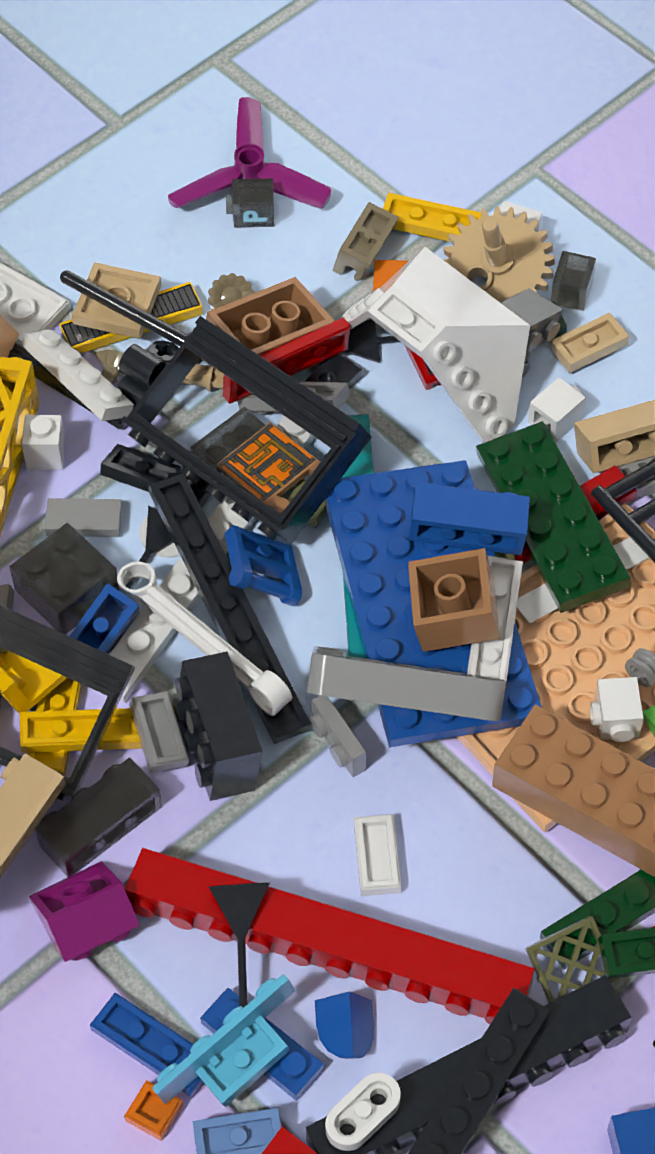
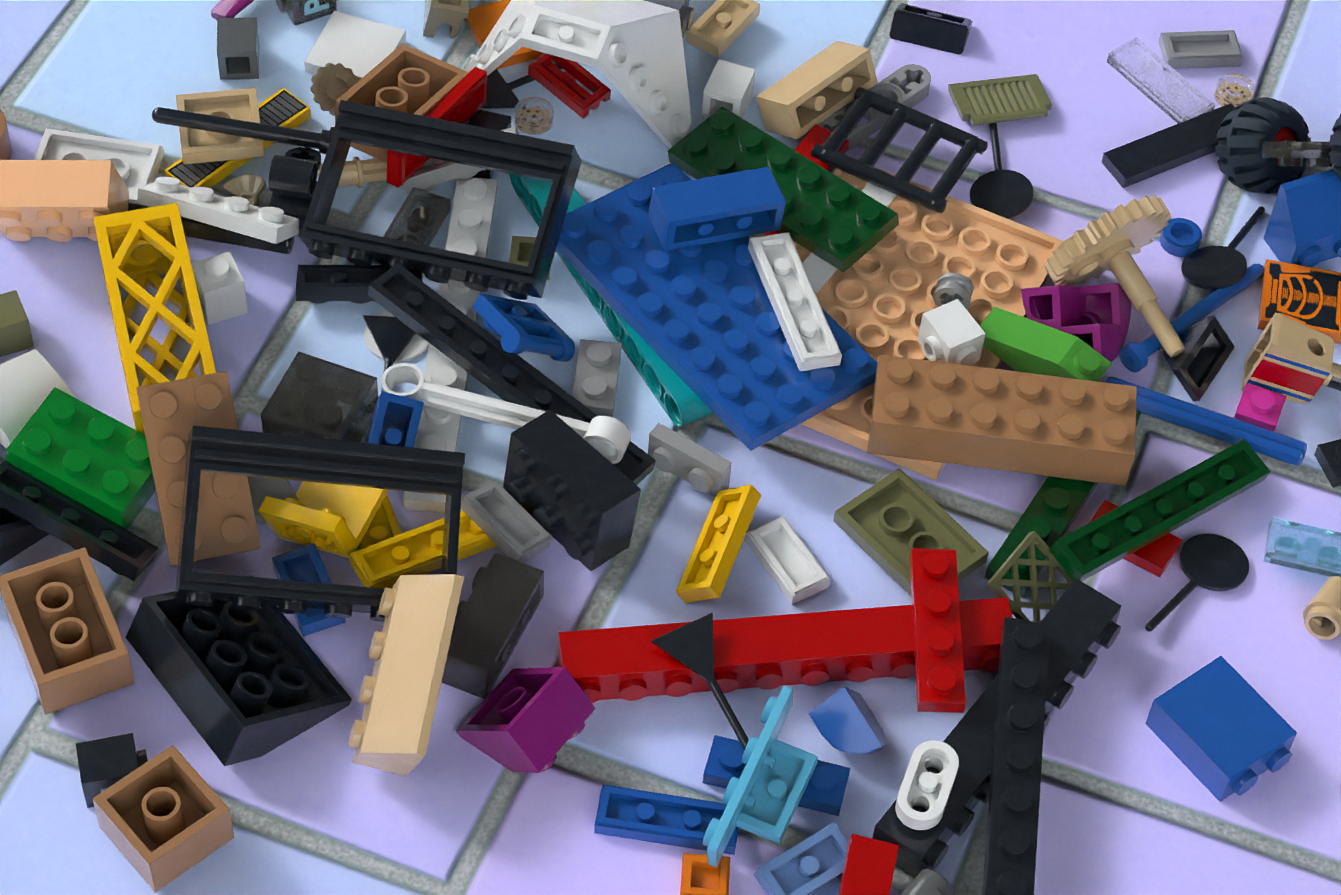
camera: 30 degrees left, 5 degrees down
light grey tile [45,498,122,537] -> none
flag [216,422,321,515] -> none
light grey beam [306,646,506,721] -> none
medium nougat brick [408,548,500,652] -> none
none -> dark grey brick [217,18,260,80]
none -> white tile [304,11,406,80]
none -> clear tile [514,97,554,135]
none -> light grey plate [572,339,622,417]
none -> yellow plate [676,484,761,603]
none -> olive plate [833,468,989,596]
none -> red plate [909,548,966,713]

